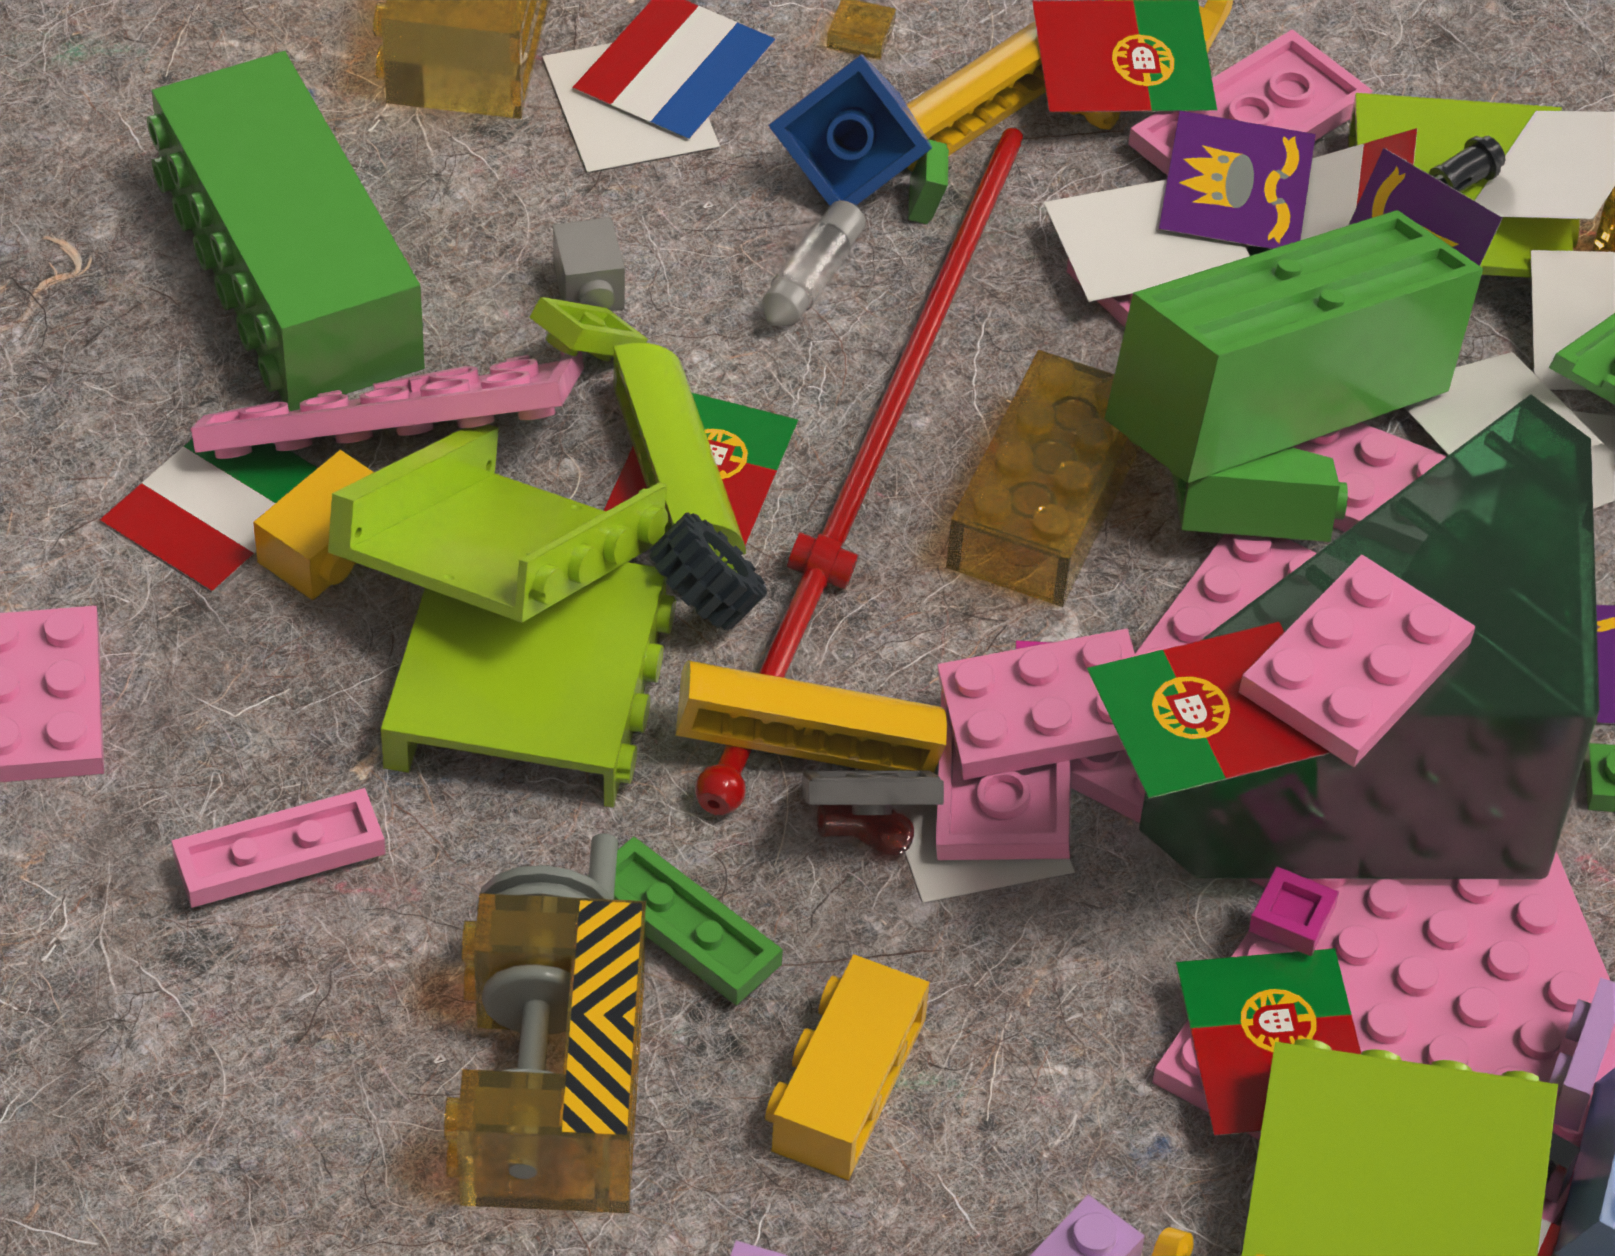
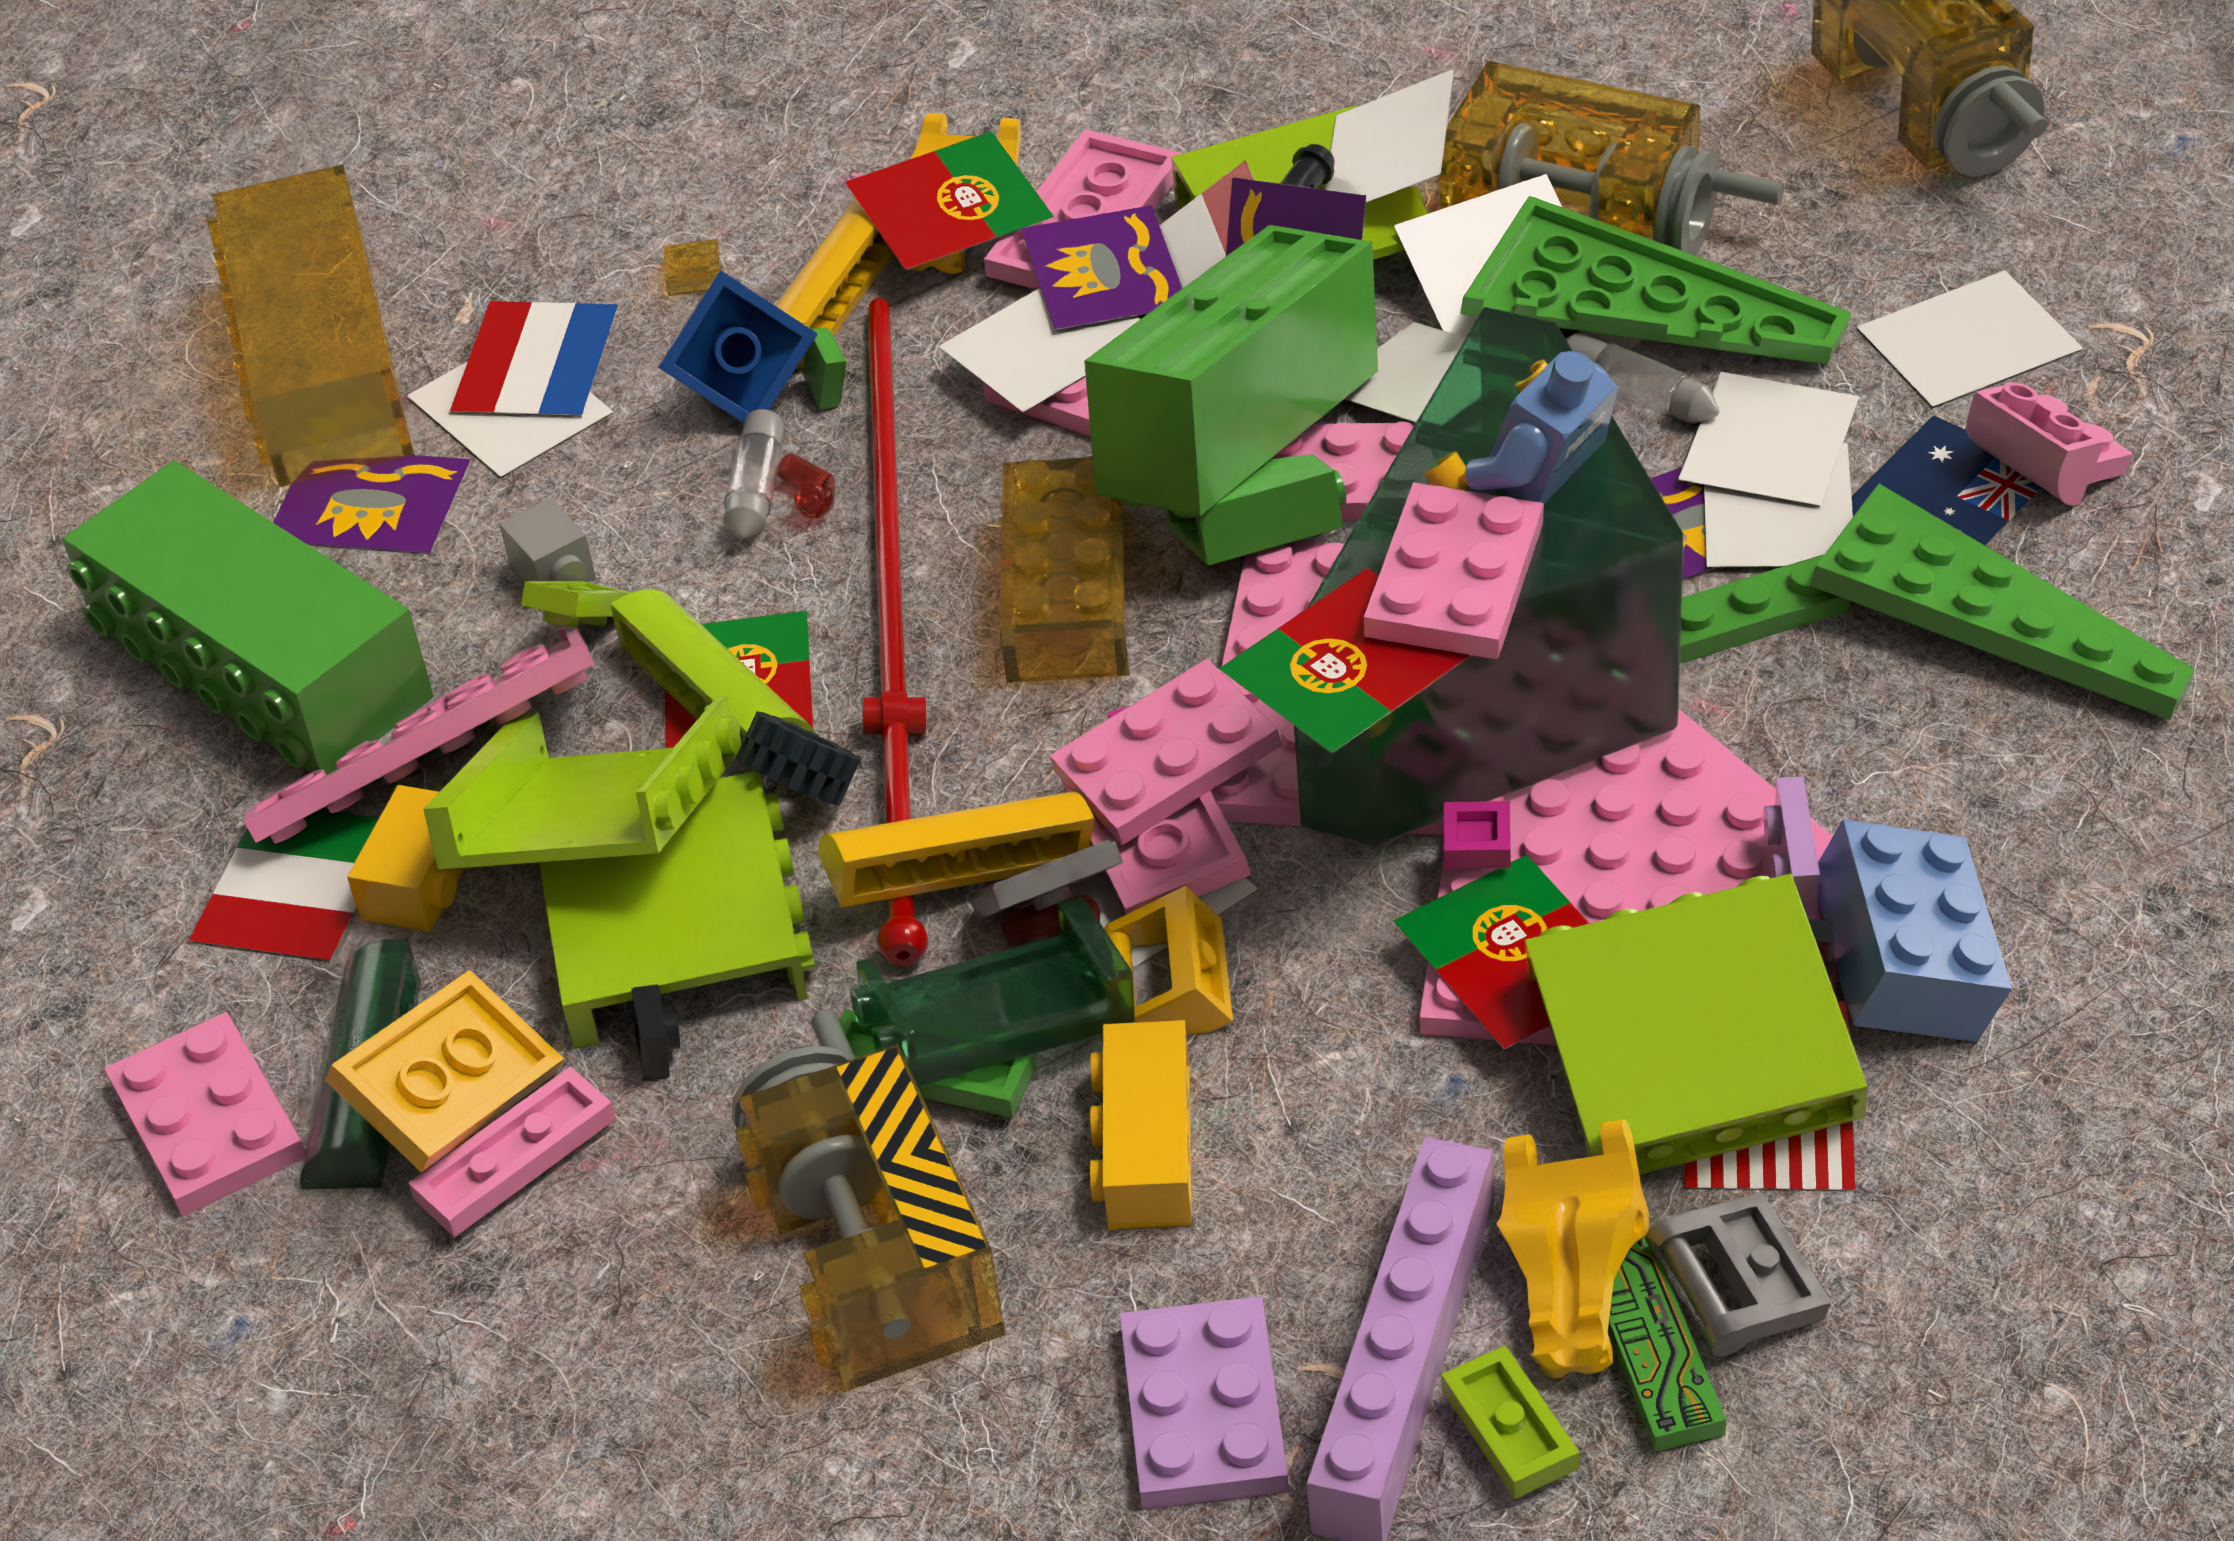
camera: 15 degrees left, 5 degrees down
none -> dark purple sticker [273,448,471,554]
none -> clear green brick [300,938,421,1190]
none -> yellow plate [325,970,564,1173]
none -> black plate [631,984,680,1081]
none -> clear red arm [777,453,836,519]
none -> clear green panel [850,897,1135,1088]
none -> yellow tile [1104,885,1233,1035]
none -> medium blue torso [1424,351,1618,504]

